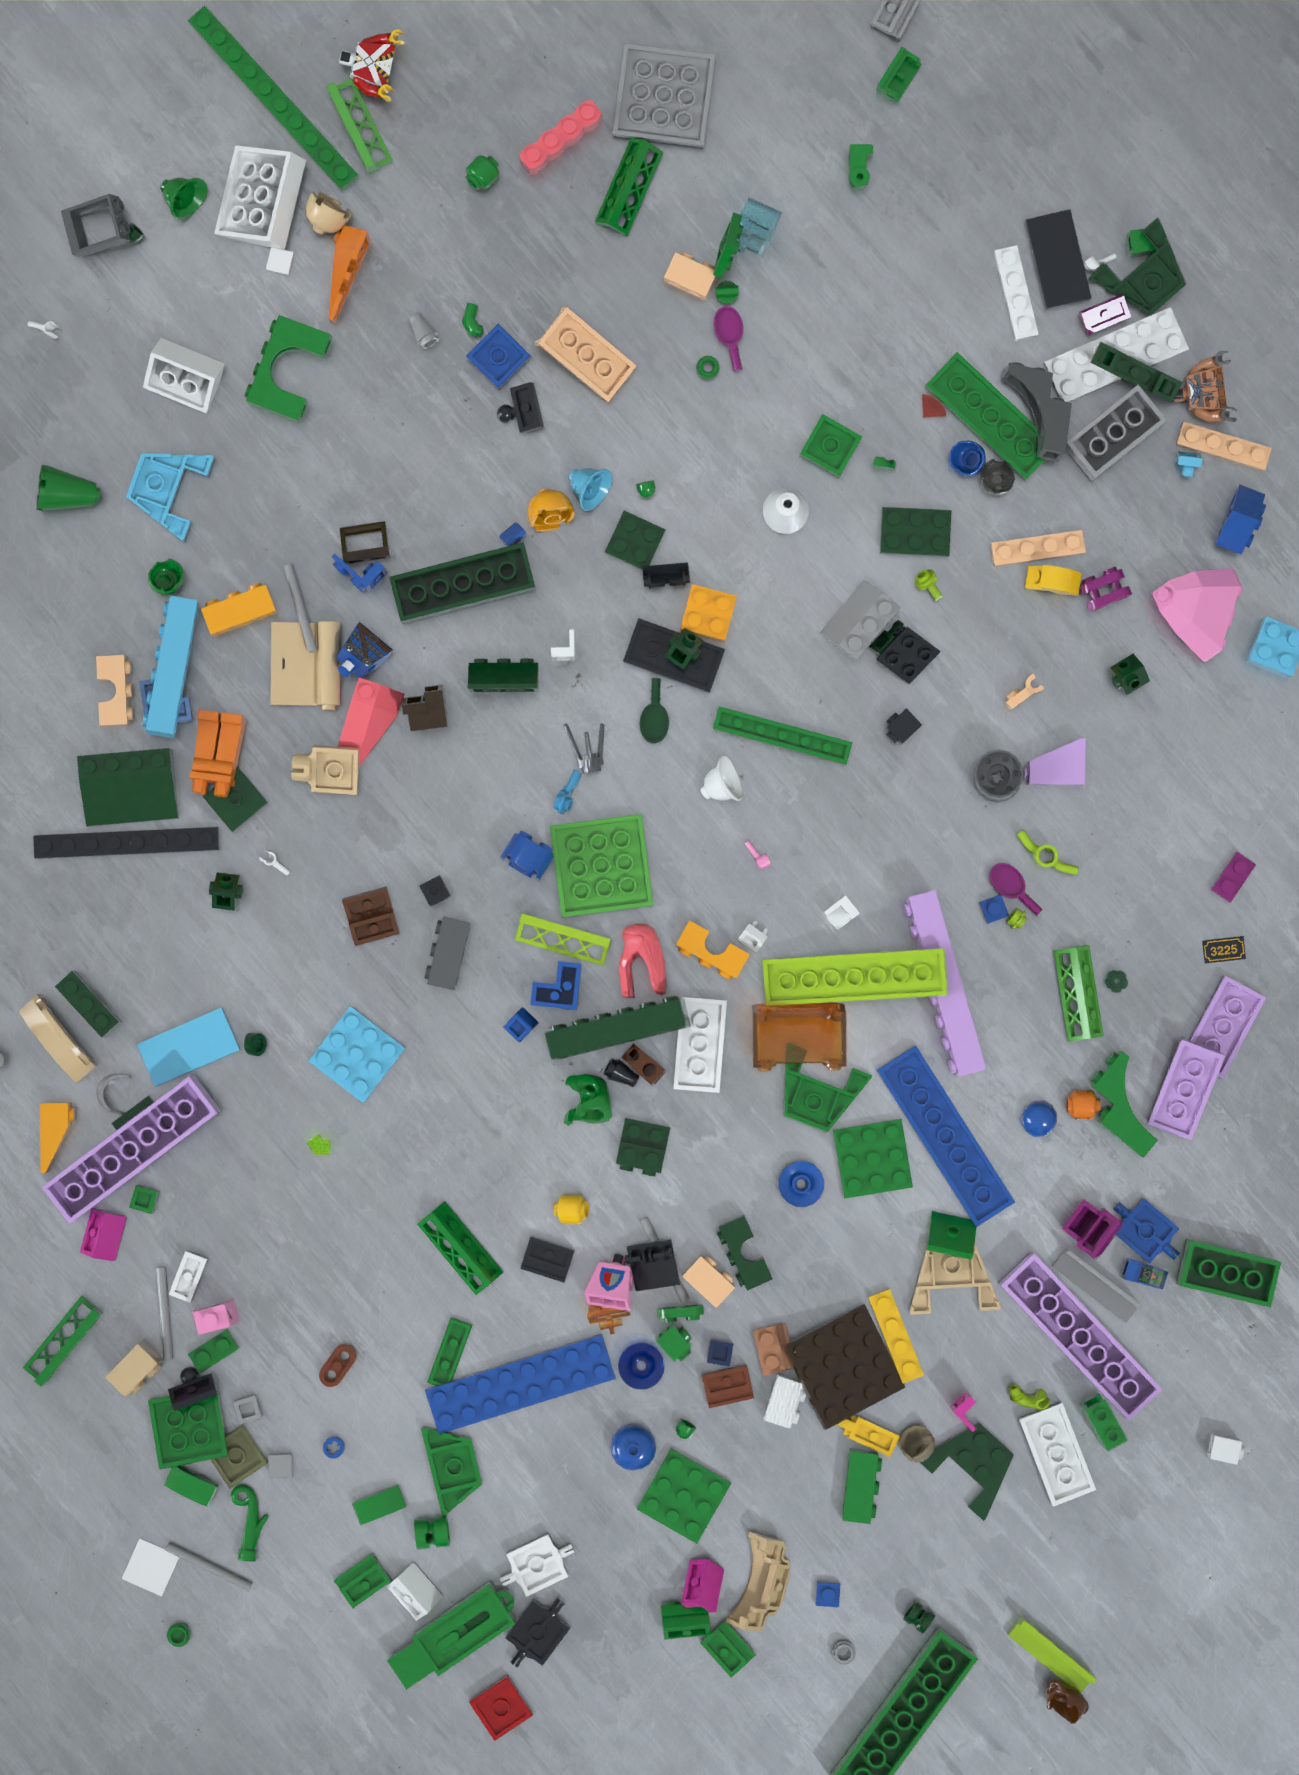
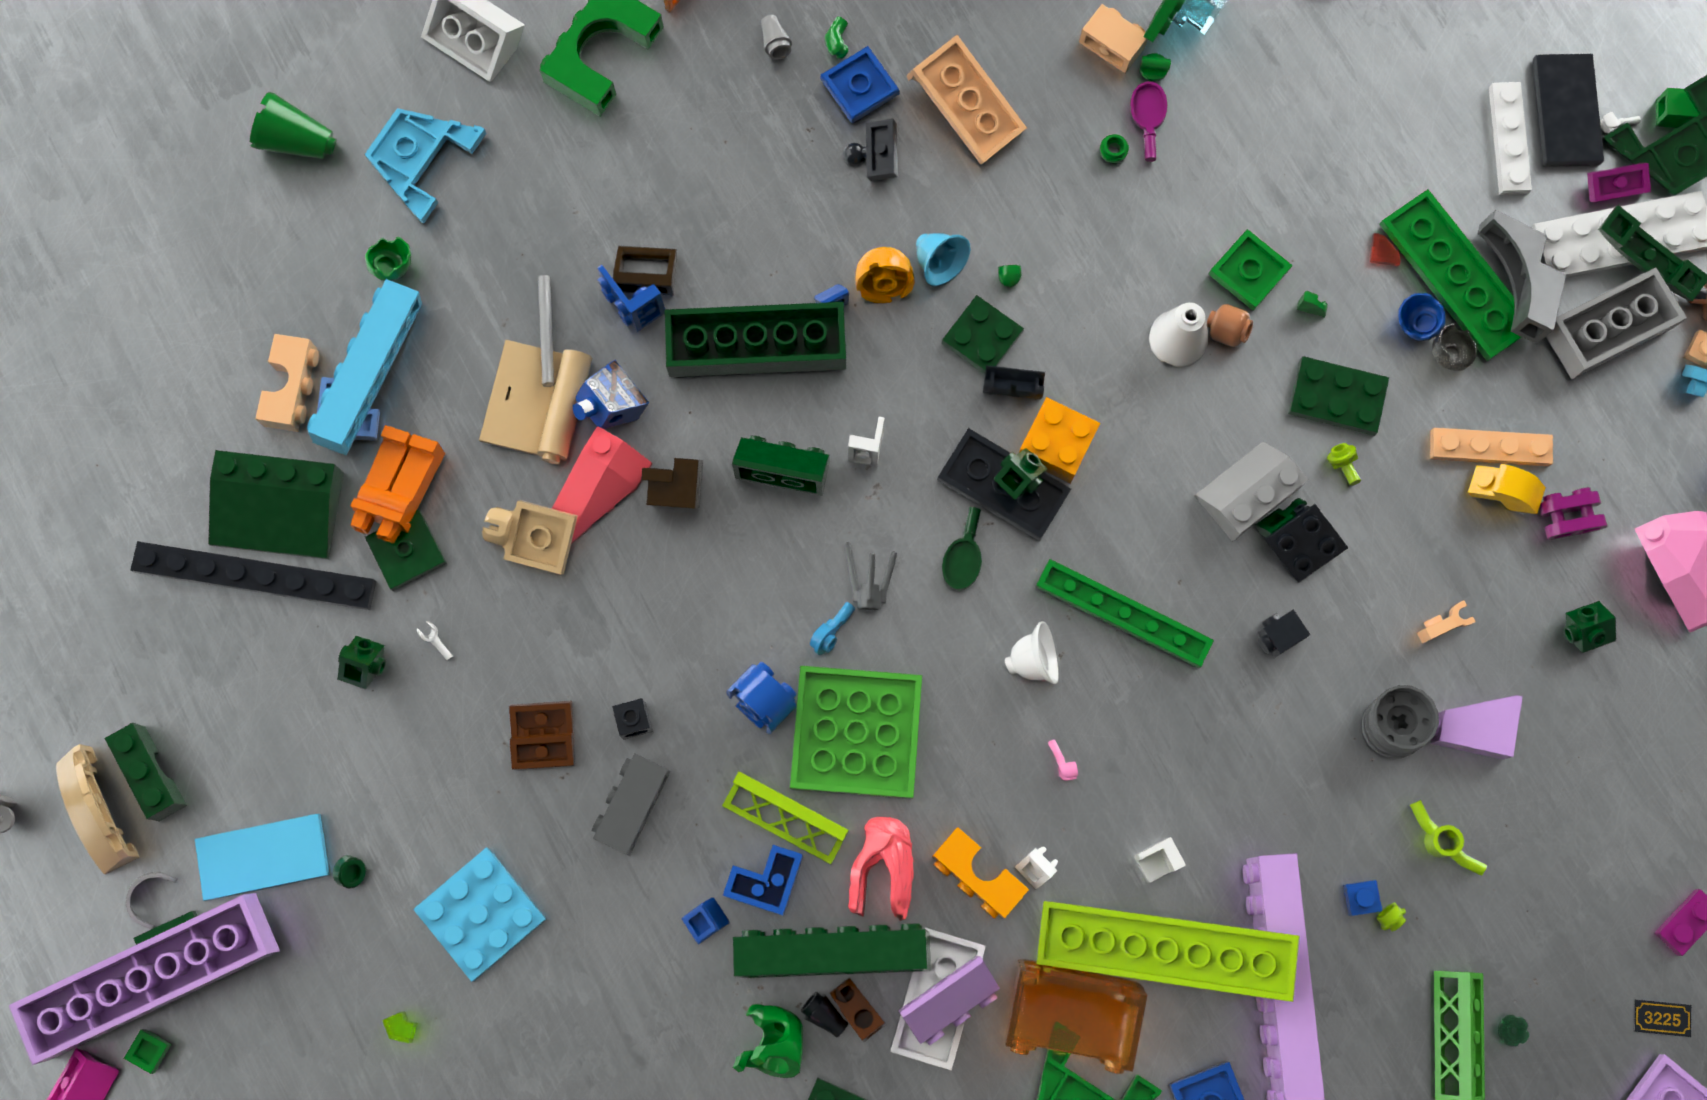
camera: 10 degrees right, 10 degrees down
light orange slope [40,1102,75,1173] -> none
light orange brick [201,583,278,637] -> none
magenta piece [989,863,1043,916] -> none
none -> lavender slope [898,956,1000,1045]
none -> nougat head [1207,304,1253,347]

